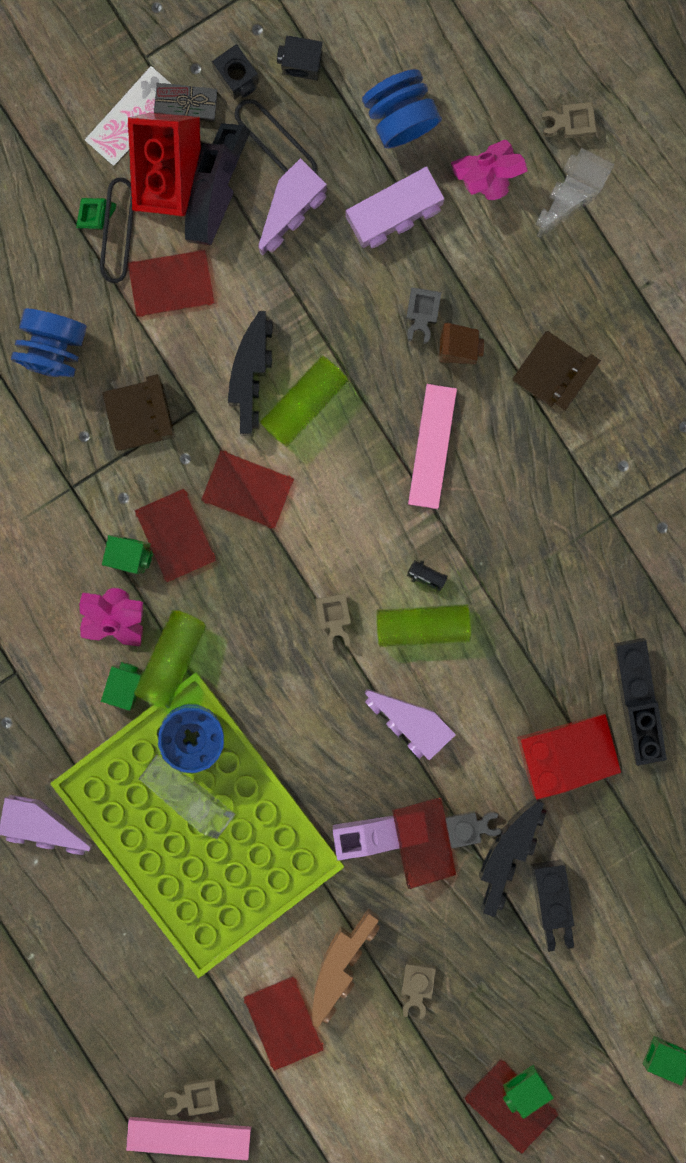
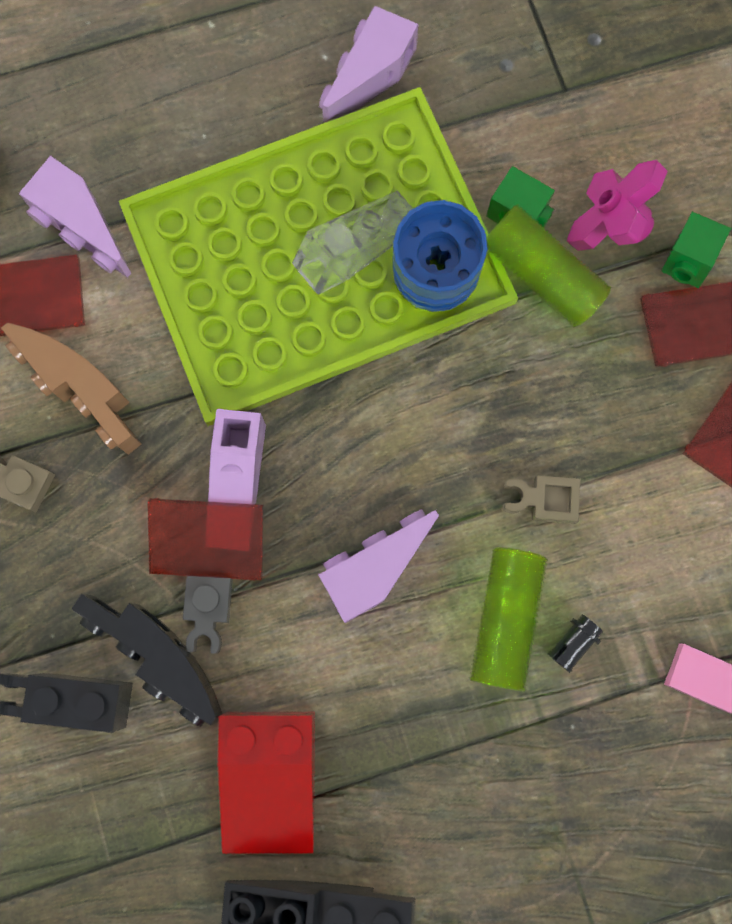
camera: 115 degrees right, 10 degrees down
none -> lavender slope [19,156,131,278]

